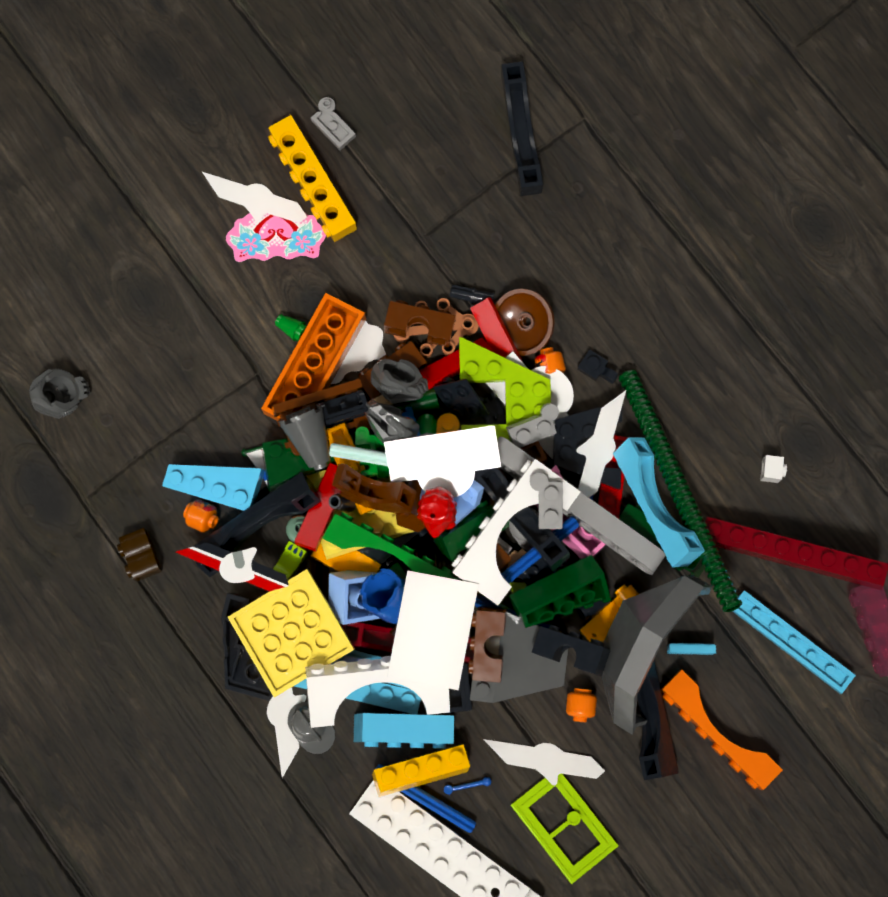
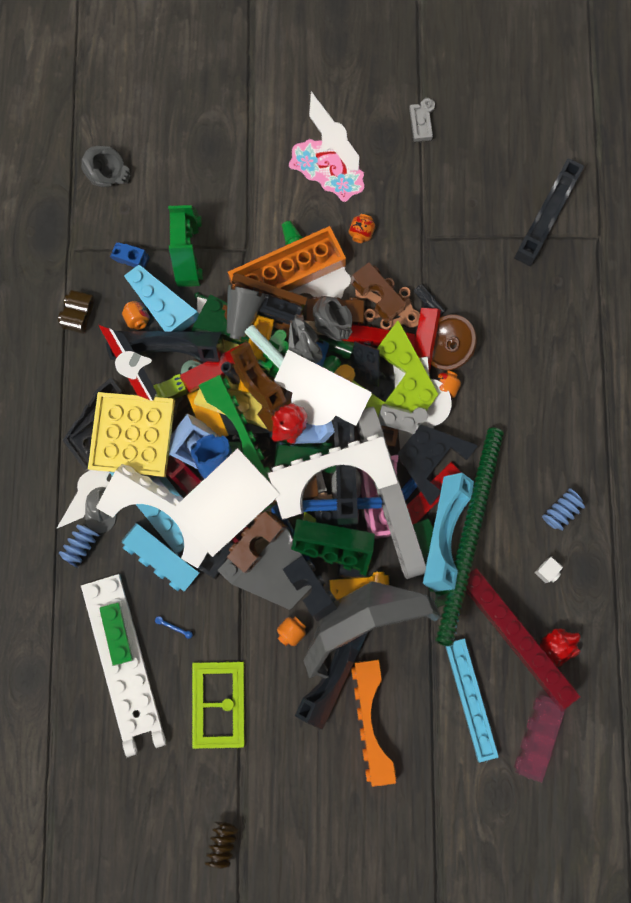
camera: 35 degrees right, 0 degrees up
yellow brick [268,115,357,242] -> none
yellow brick [372,744,470,797] -> none
blue axle [375,764,476,833] -> none
white sticker [483,739,605,786] -> none
light grey hinge [529,472,563,529] -> none
white sticker [576,390,626,497] -> none
black plate [577,350,618,384] -> none
medium azure tile [667,643,716,655] -> none
none -> medium blue piece [59,525,100,568]
none -> green plate [99,602,133,666]
none -> blue leg [110,242,149,269]
none -> green wedge [168,205,203,287]
none -> orange head [349,214,375,243]
none -> red animal [540,628,581,667]
none -> medium blue piece [542,489,585,531]

